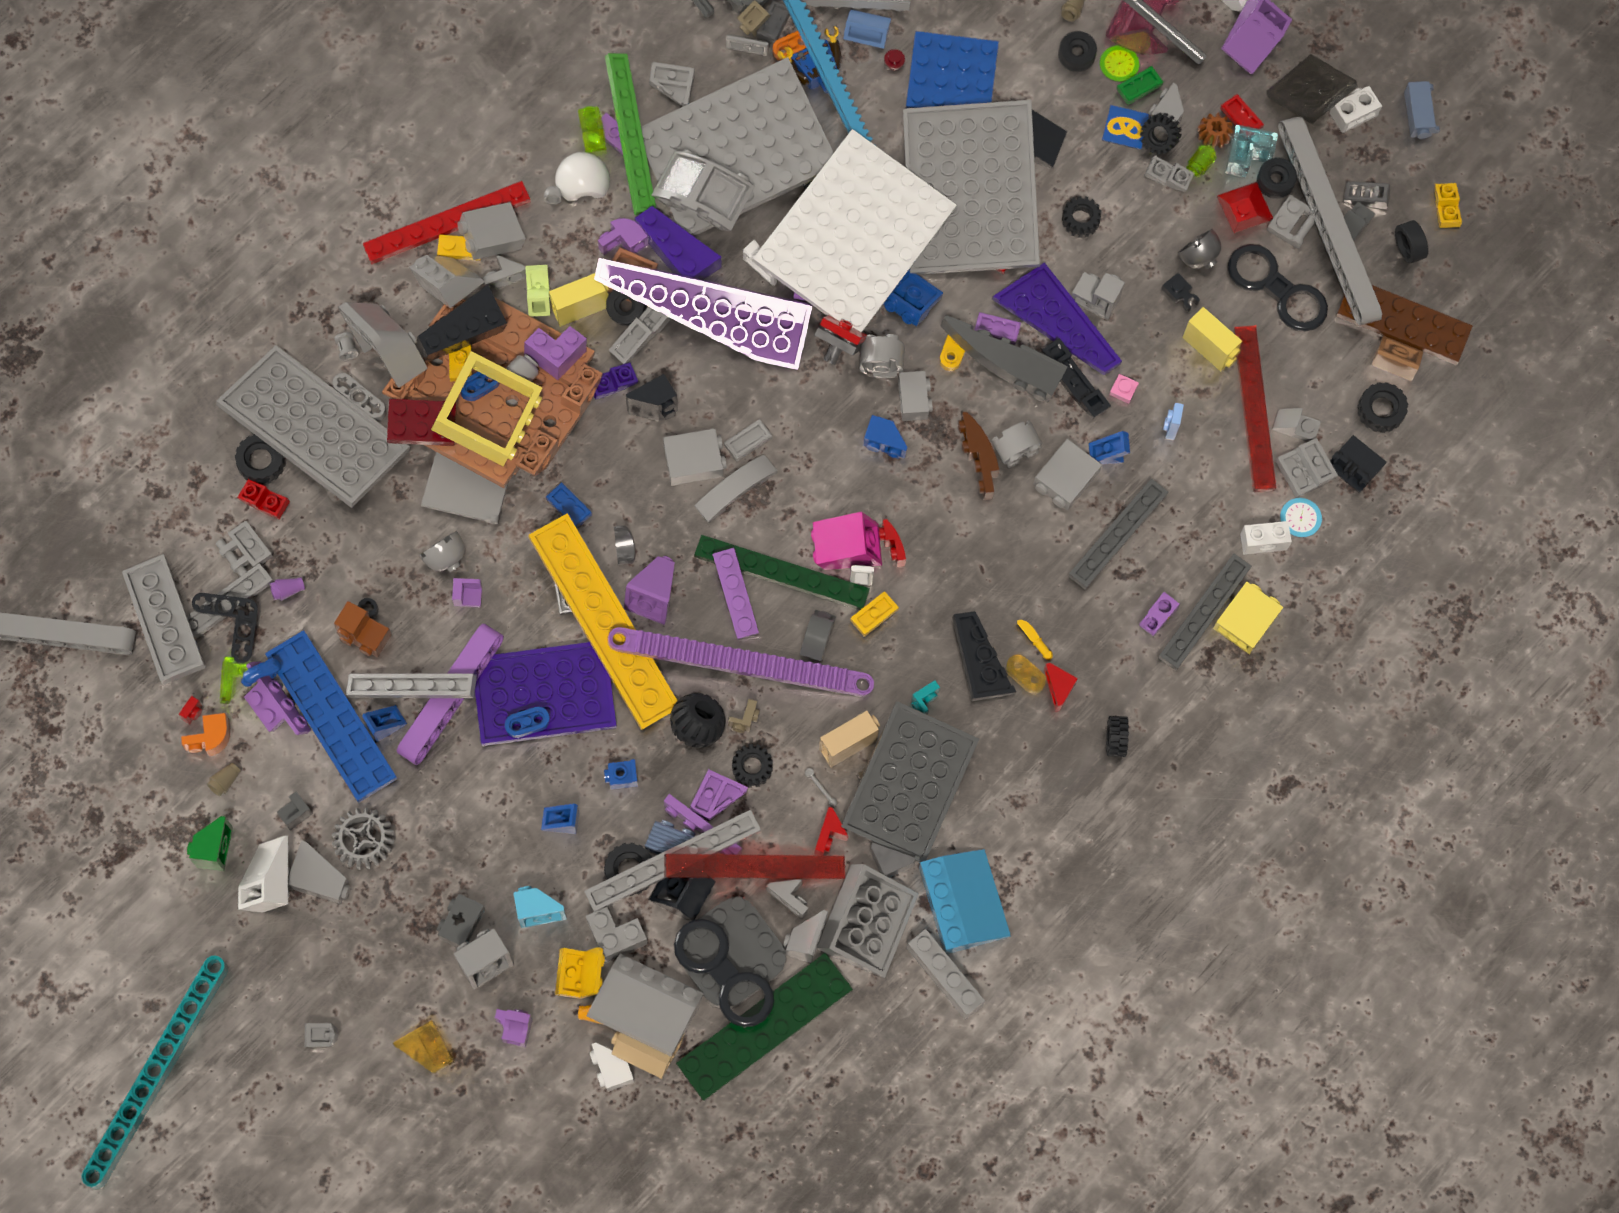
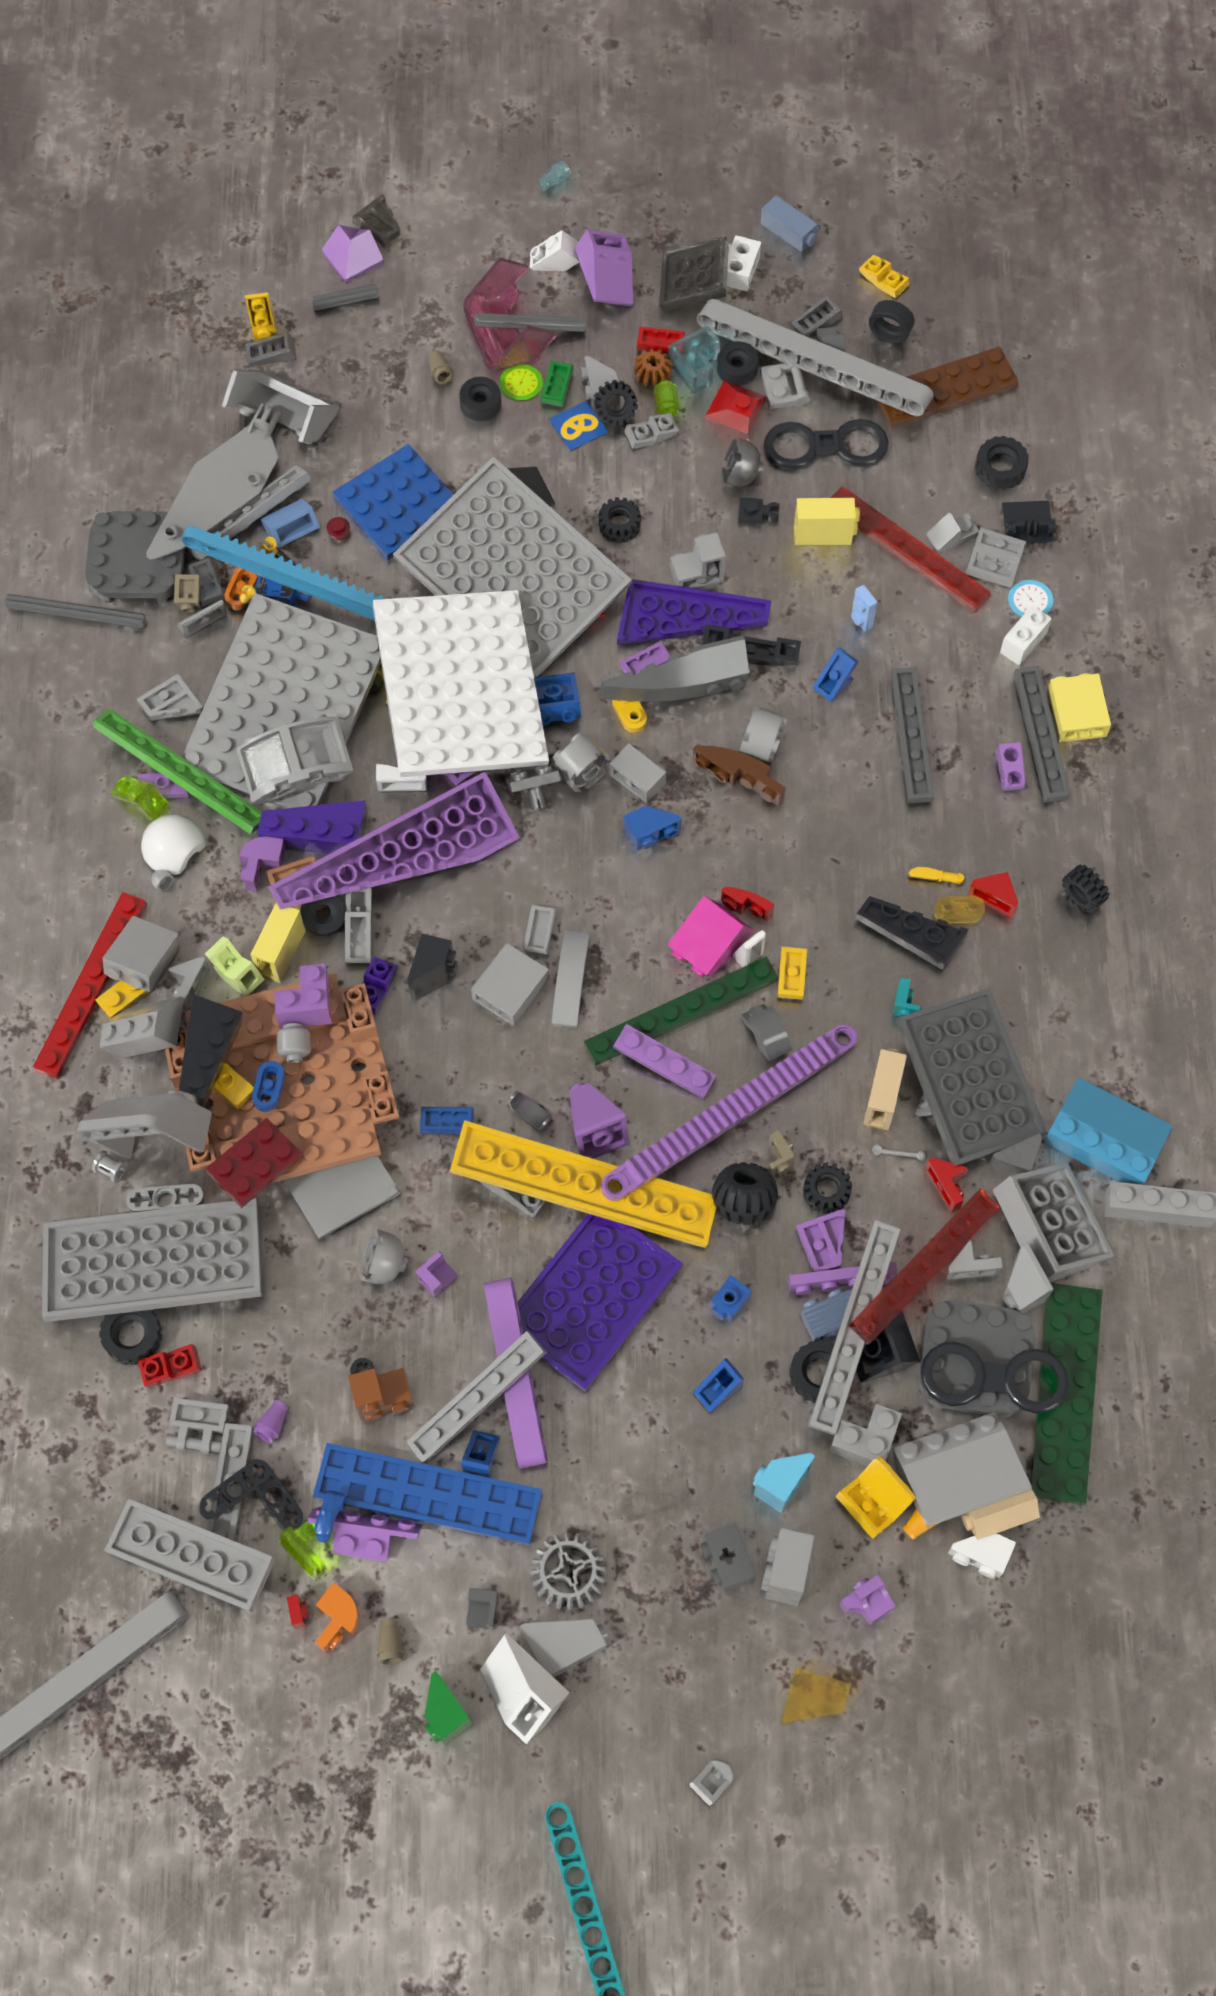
camera: 40 degrees left, 5 degrees down
light yellow window [431,351,543,466] -> none
blue plate [505,707,550,738] -> none
red plate [820,315,867,345] -> none
light grey brick [1033,439,1102,510] -> none
bright pink plate [1109,374,1139,404] -> none
medium nougat slope [1371,336,1423,381] -> none

